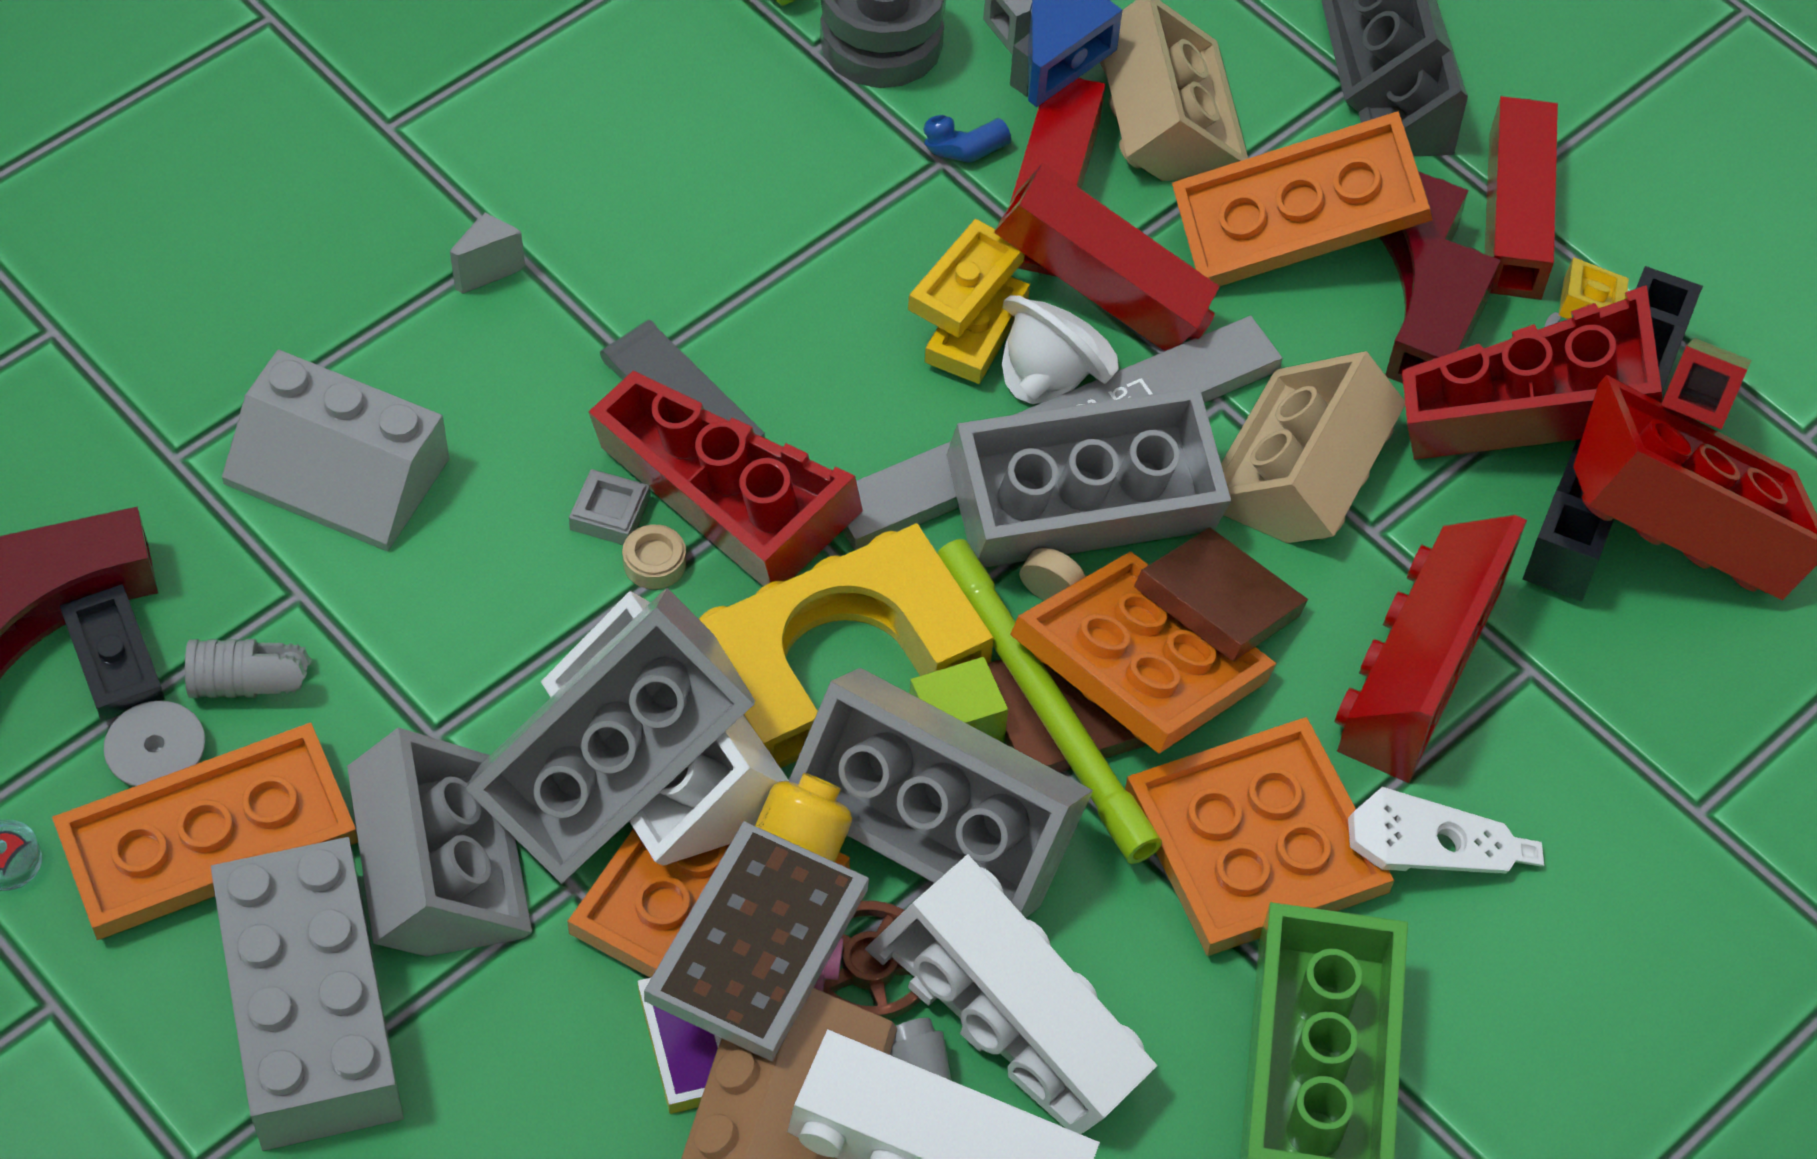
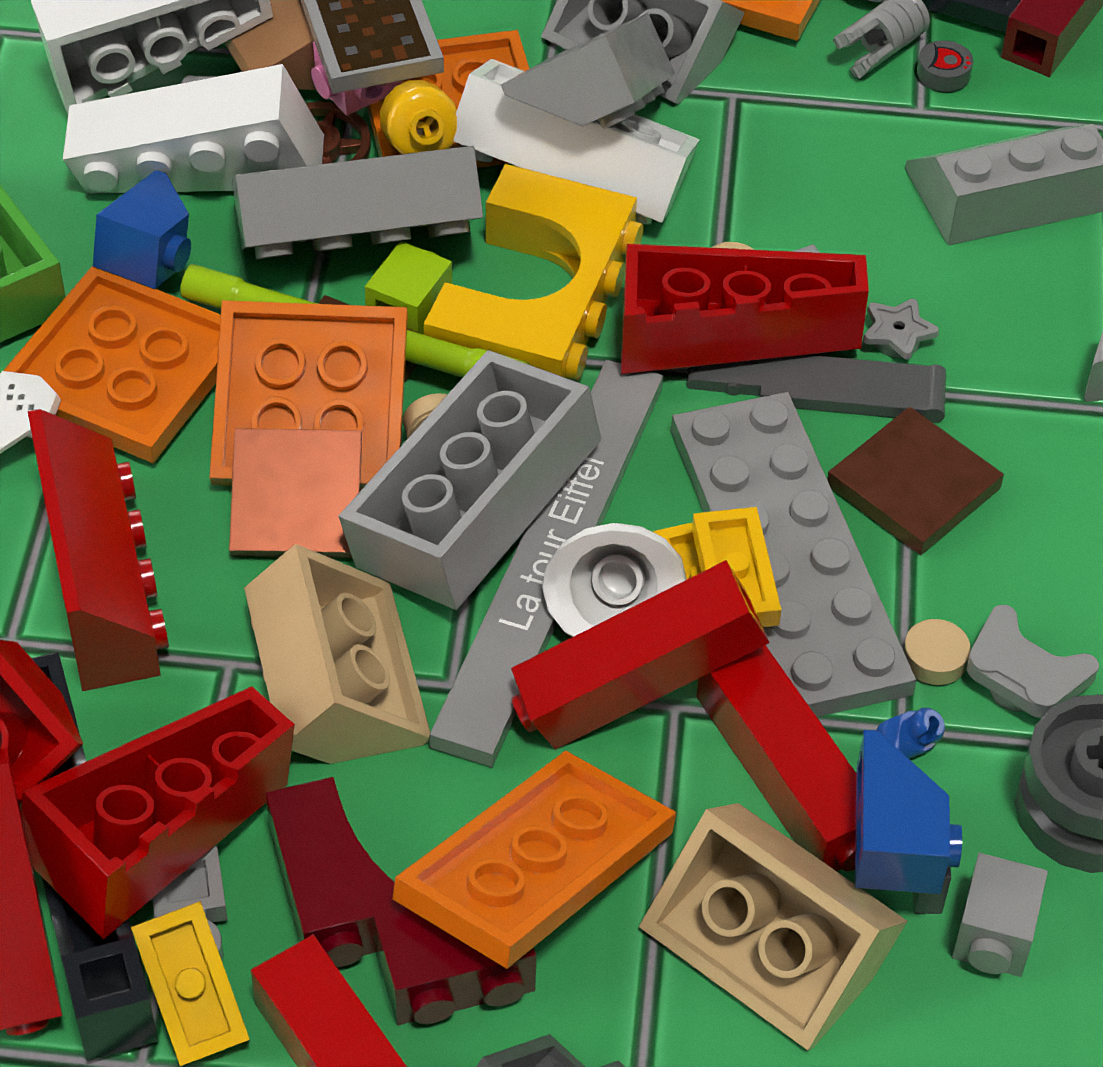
camera: 140 degrees right, 5 degrees down
none -> blue slope [93,170,191,289]
none -> light grey plate [671,392,916,717]
none -> copper tile [827,406,1004,556]
none -> light grey plate [863,299,939,359]
none -> tan tile [903,619,971,685]
none -> dark grey tile [916,40,973,92]
none -> light grey piece [967,605,1099,718]

